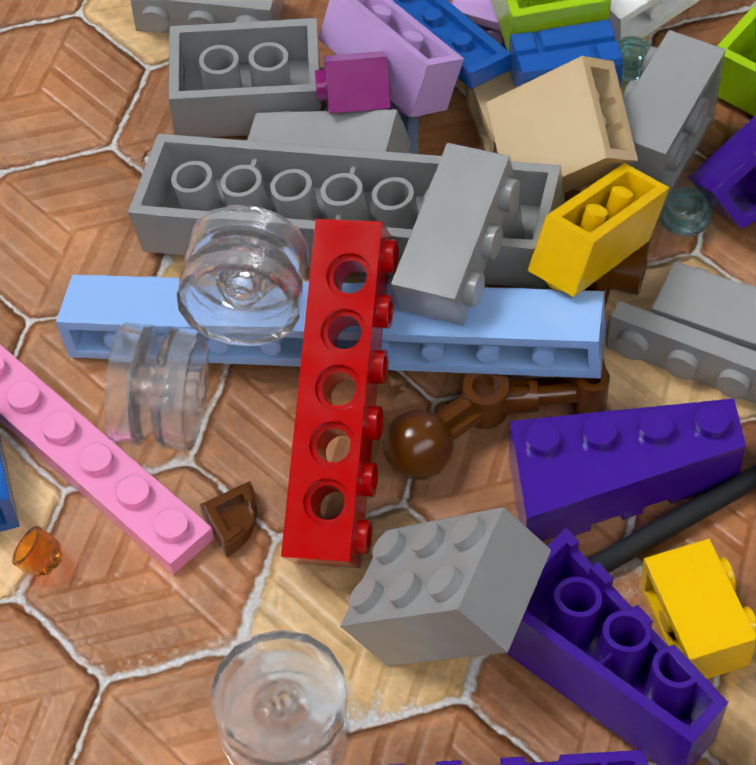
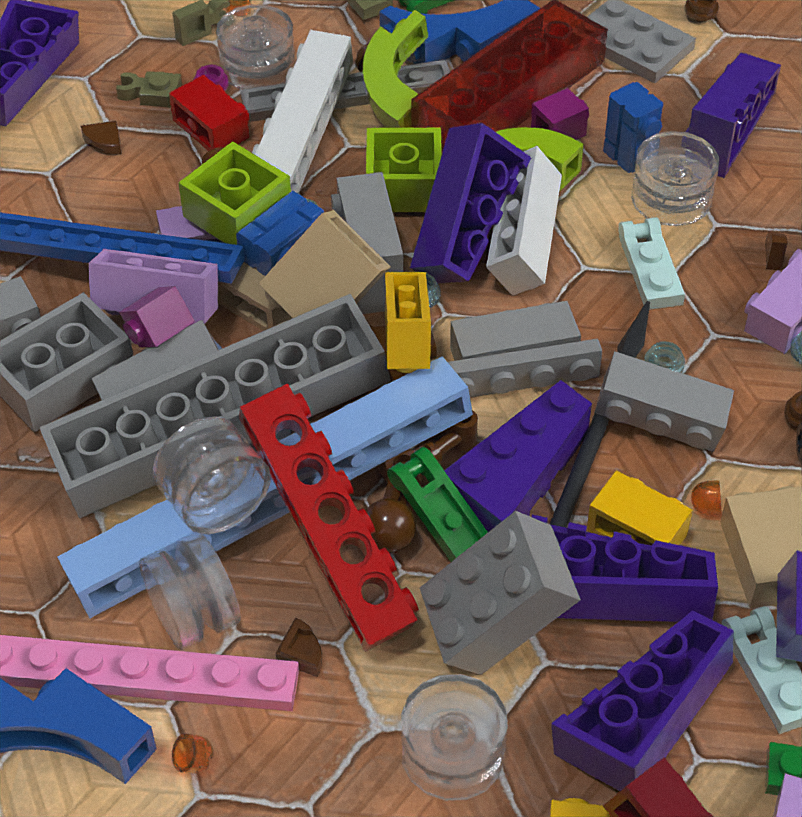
camera: 40 degrees left, 5 degrees down
light grey brick [391,143,520,325] -> none
none -> green plate [387,447,488,562]

